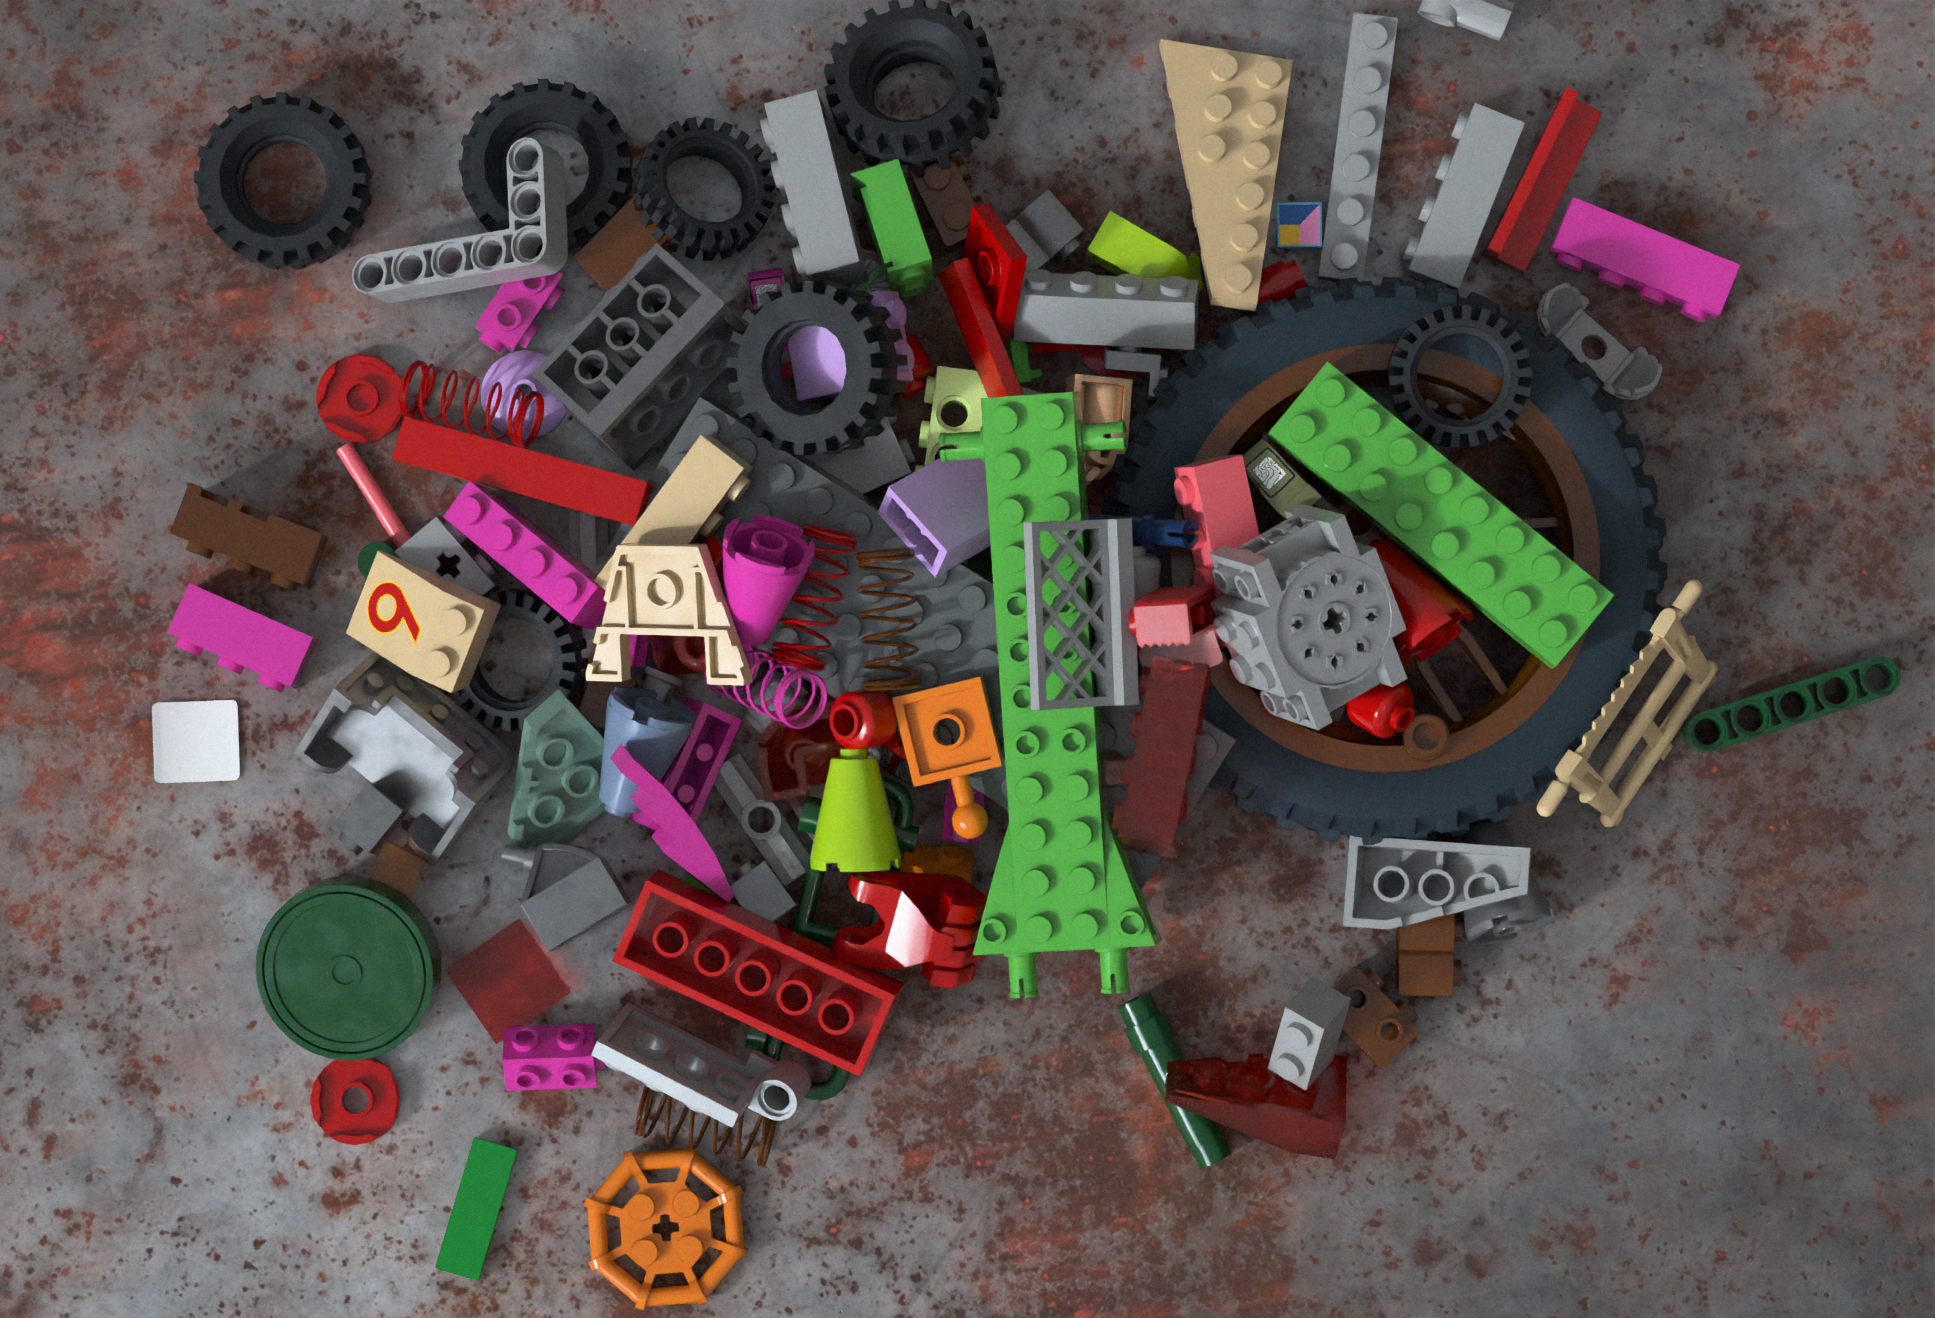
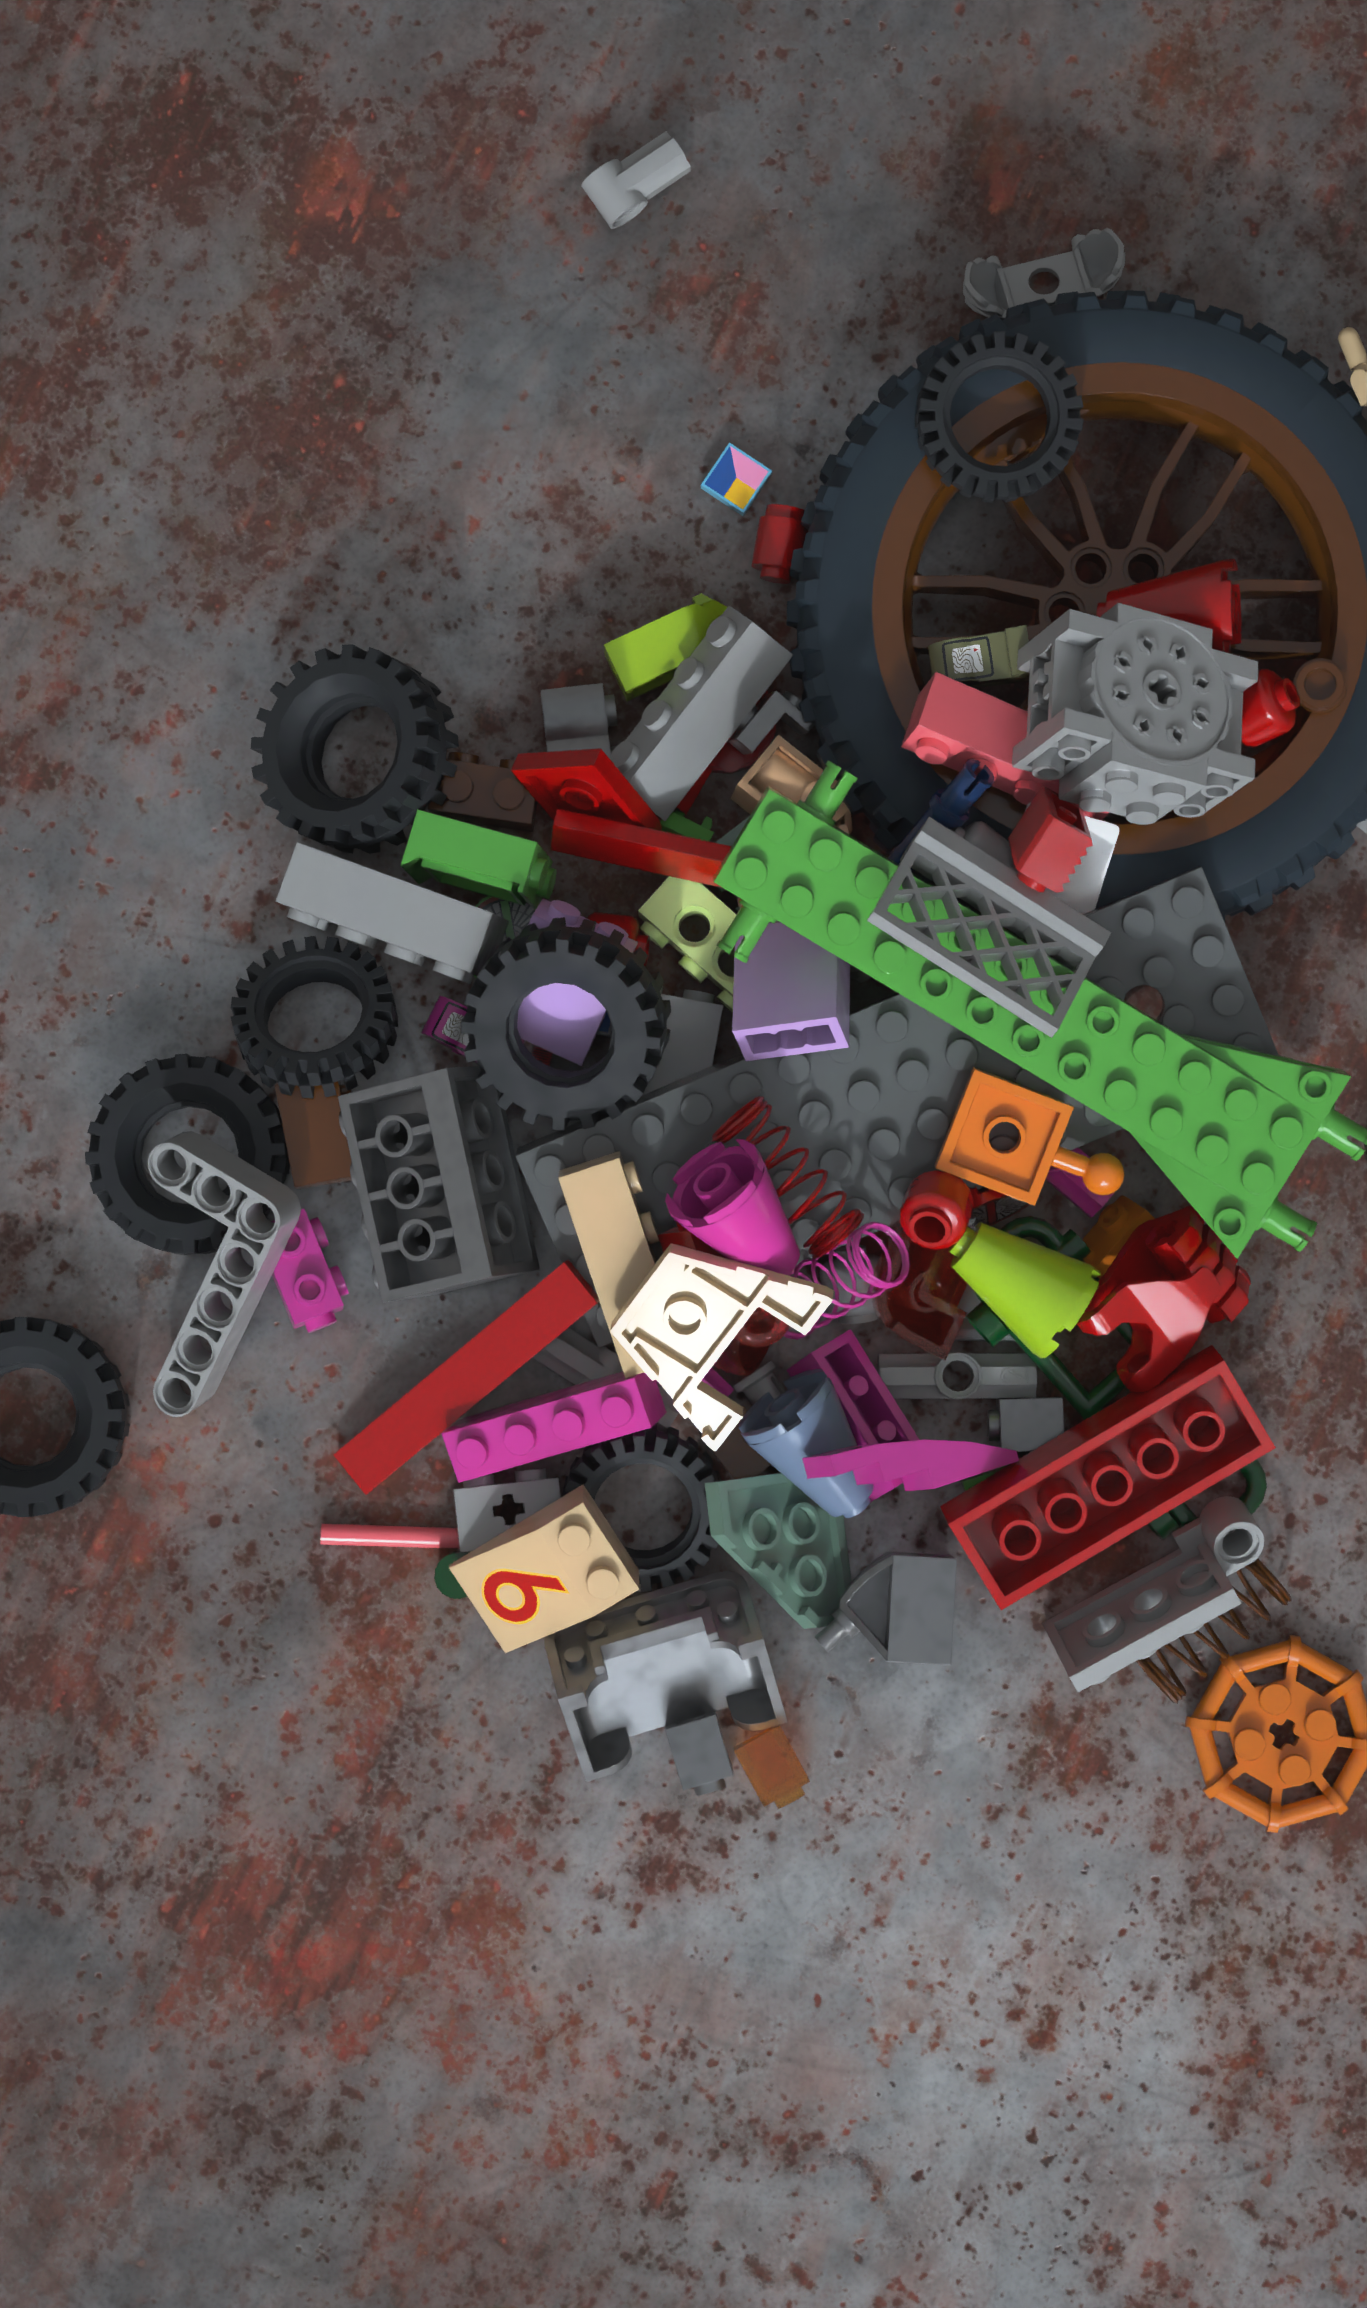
camera: 55 degrees left, 0 degrees up
white sticker [152,700,240,783] -> none
dark pink brick [167,583,319,693] -> none
reddish brown wedge [170,482,329,591] -> none
dark green brick [255,876,442,1061] -> none
red tile [310,1057,402,1145] -> none
red tile [316,353,404,444] -> none
red piece [398,360,544,449] -> none
green tile [435,1137,519,1281] -> none
clear red plate [445,918,572,1044] -> none
lavender dish [481,350,568,440] -> none
dark pink brick [502,1023,606,1091] -> none
reddish brown piece [855,549,922,691] -> none
clear red wedge [1112,654,1211,859] -> none
tan wing [1159,39,1293,312] -> none
bright green brick [1267,361,1614,669] -> none
light grey plate [1318,12,1398,282] -> none
light grey brick [1402,103,1525,290] -> none
red fence [1483,87,1603,274] -> none
dark pink brick [1548,197,1740,323] -> none

